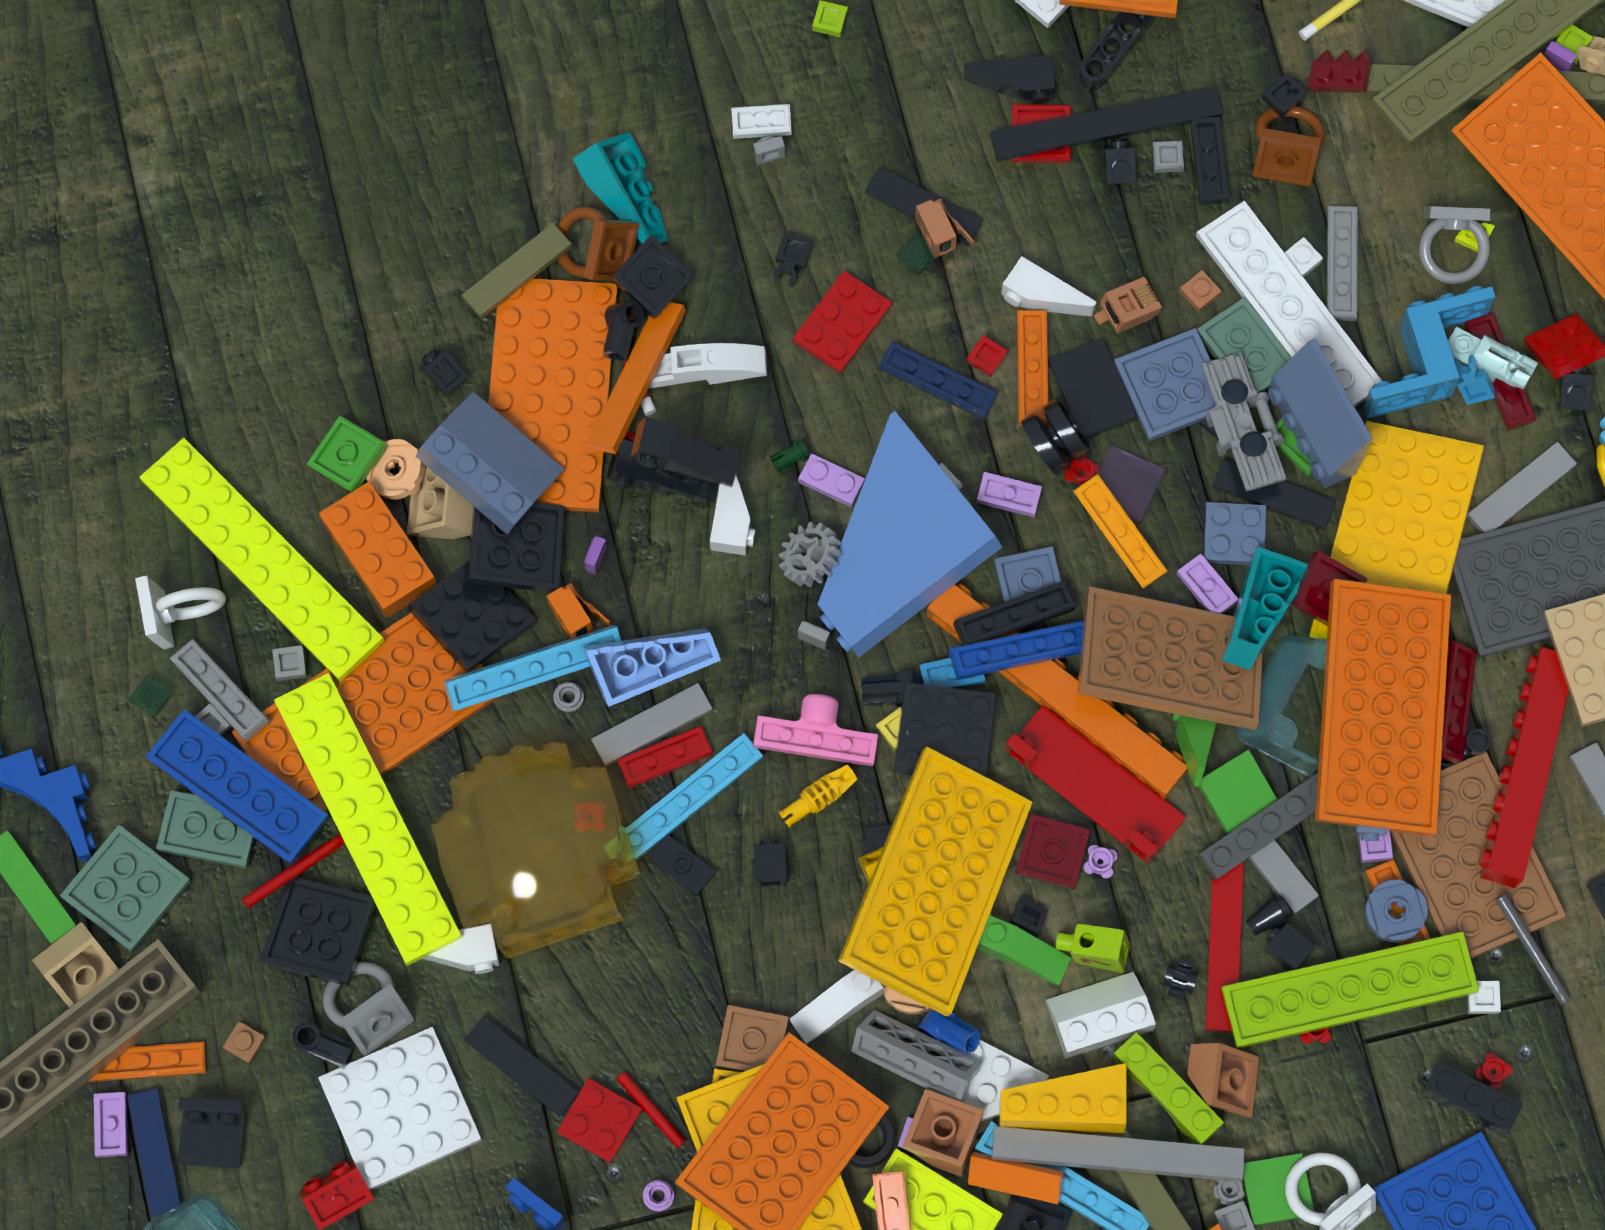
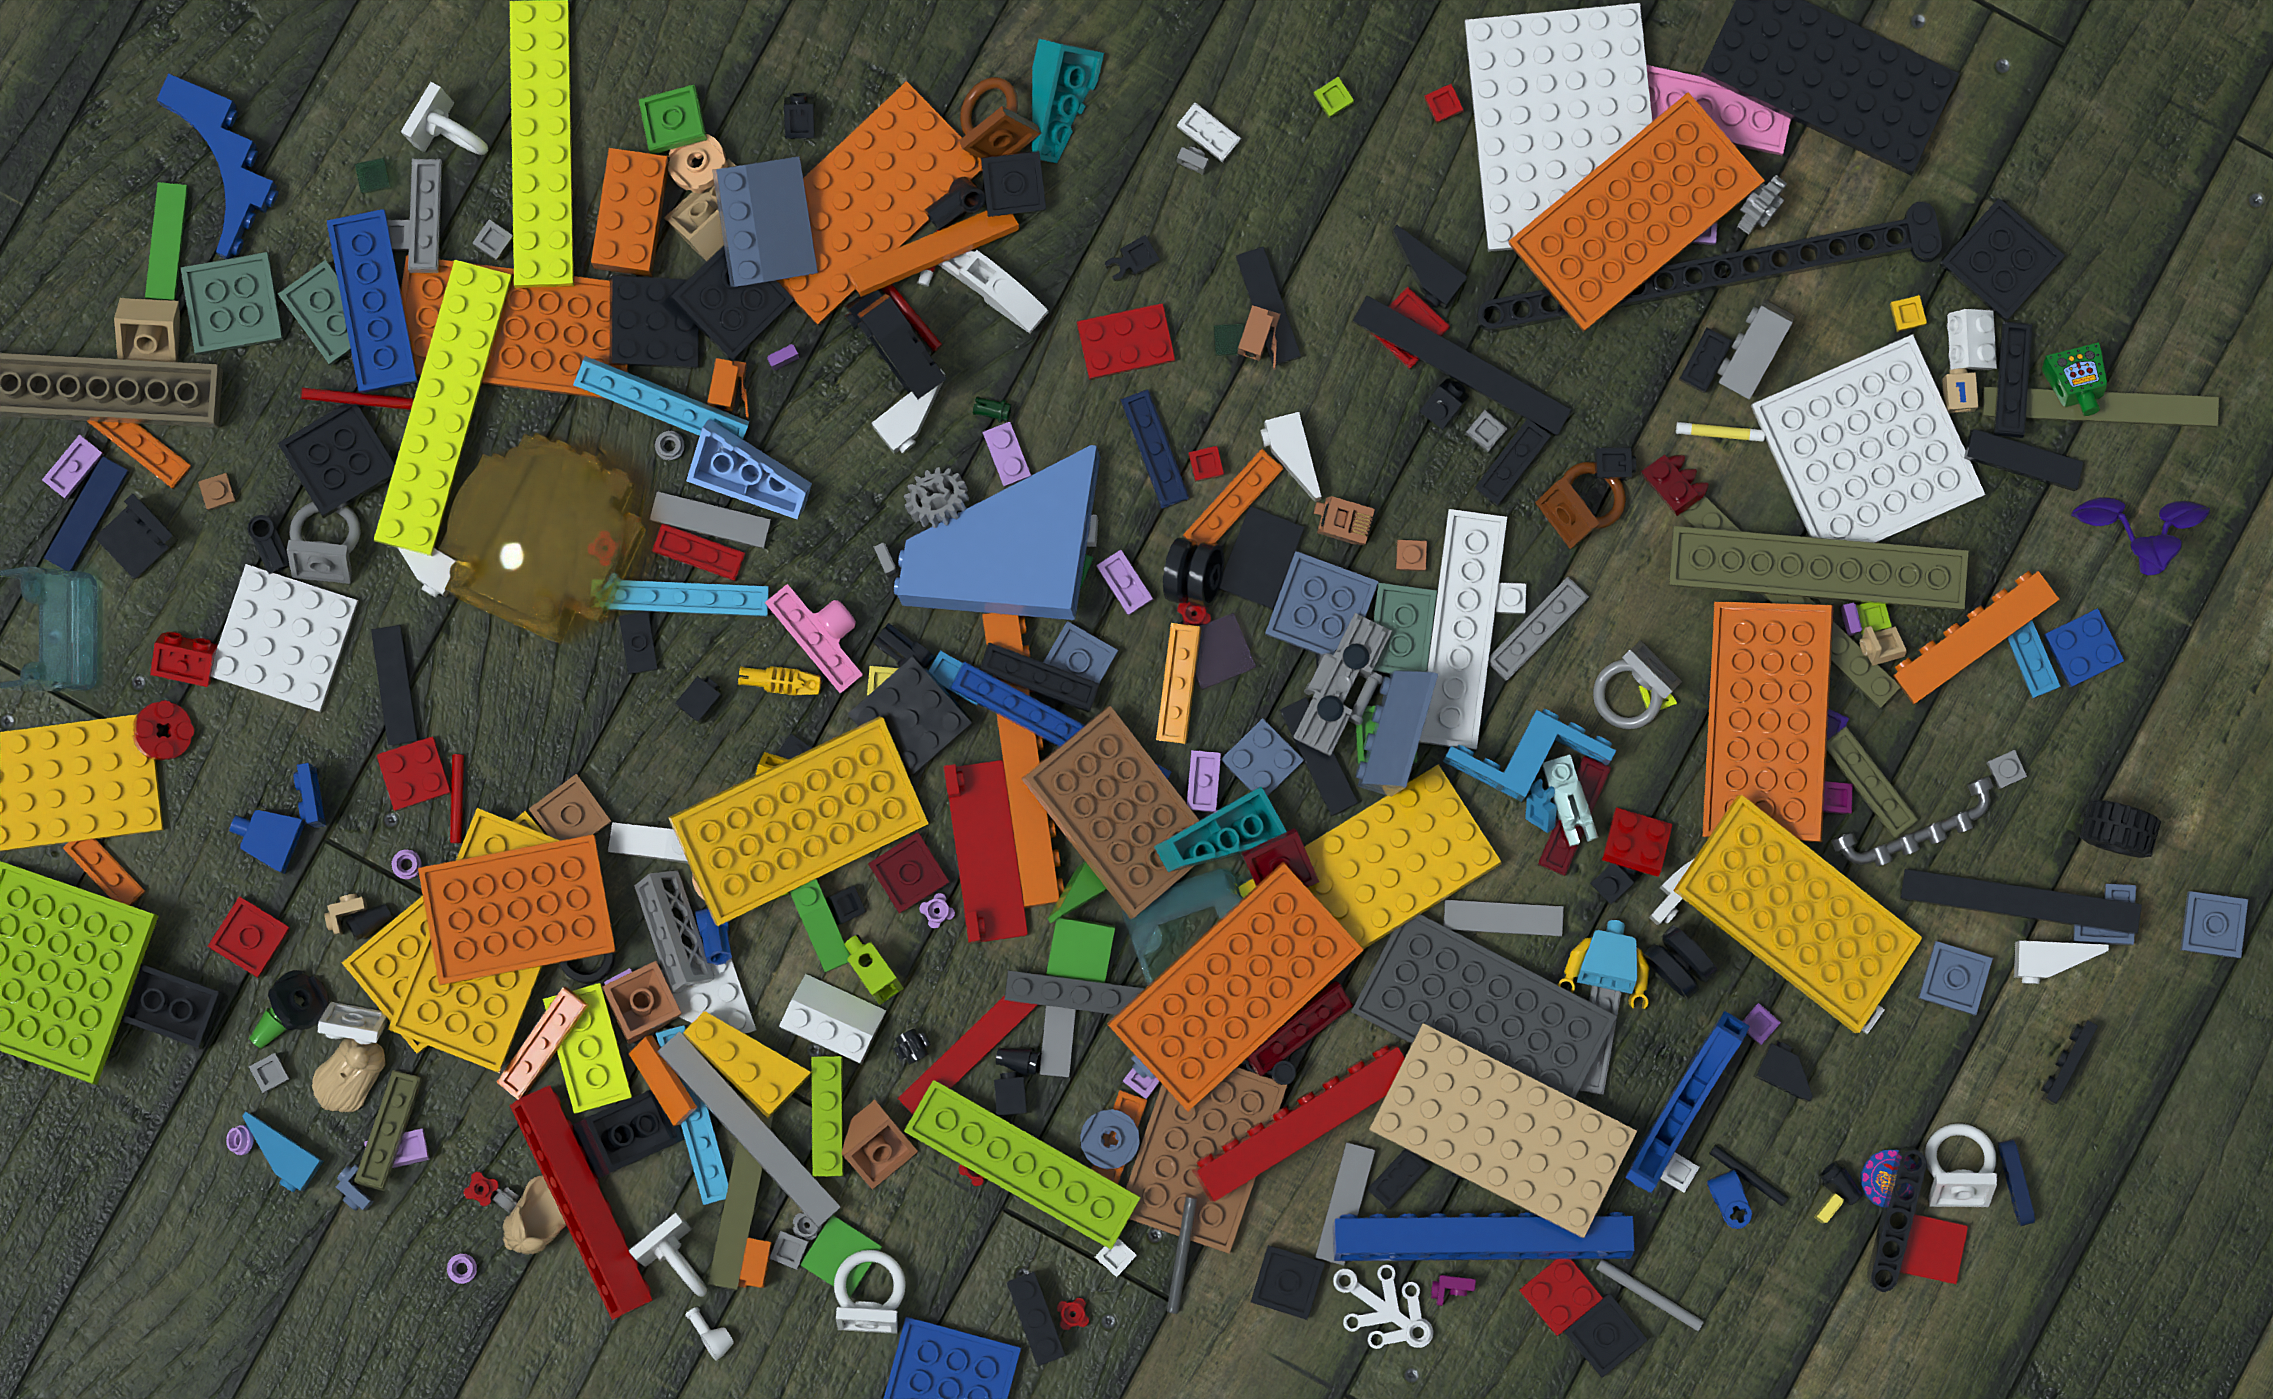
camera: 40 degrees right, 10 degrees up
olive tile [462,223,572,319] -> none

